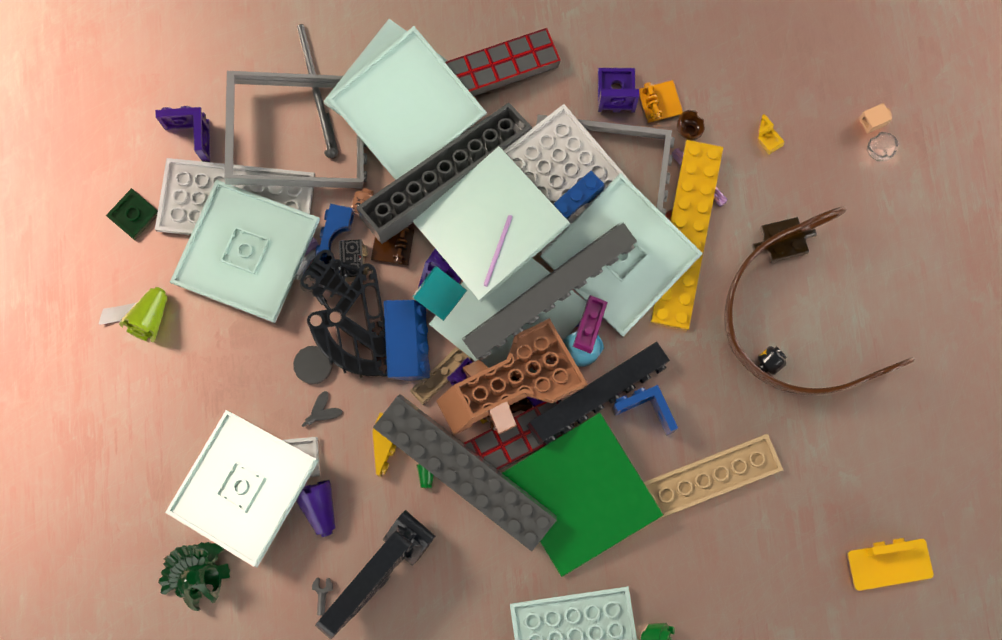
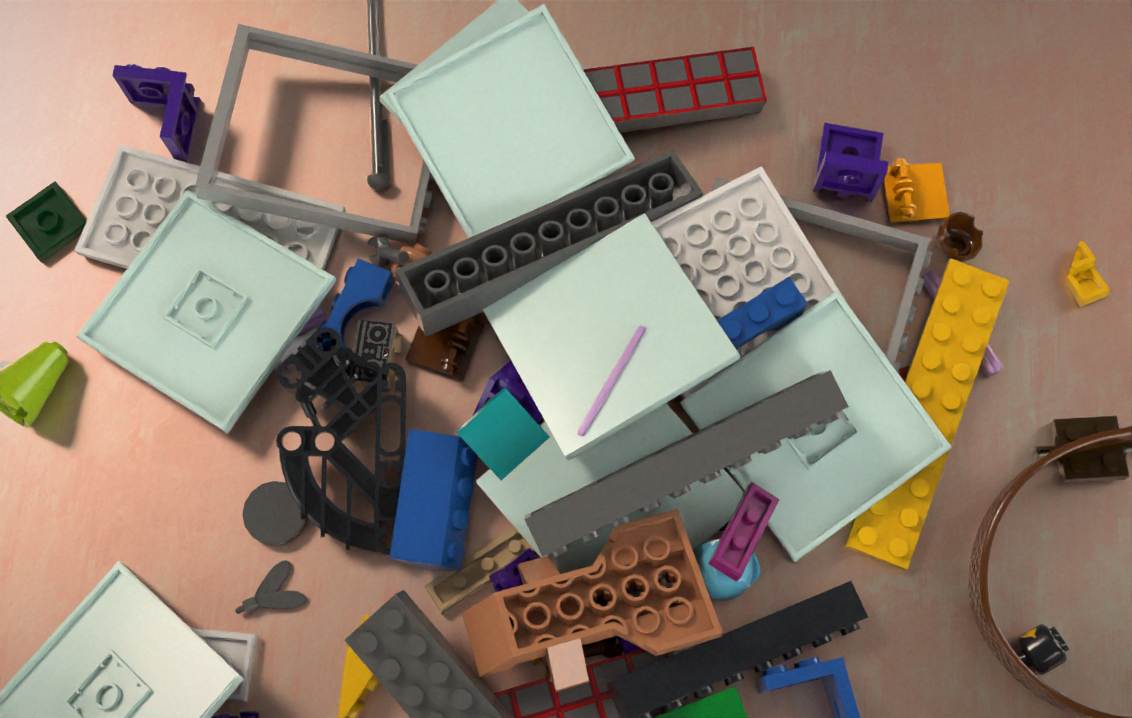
camera: 10 degrees right, 5 degrees down
none -> flat silver bar [368,235,409,267]

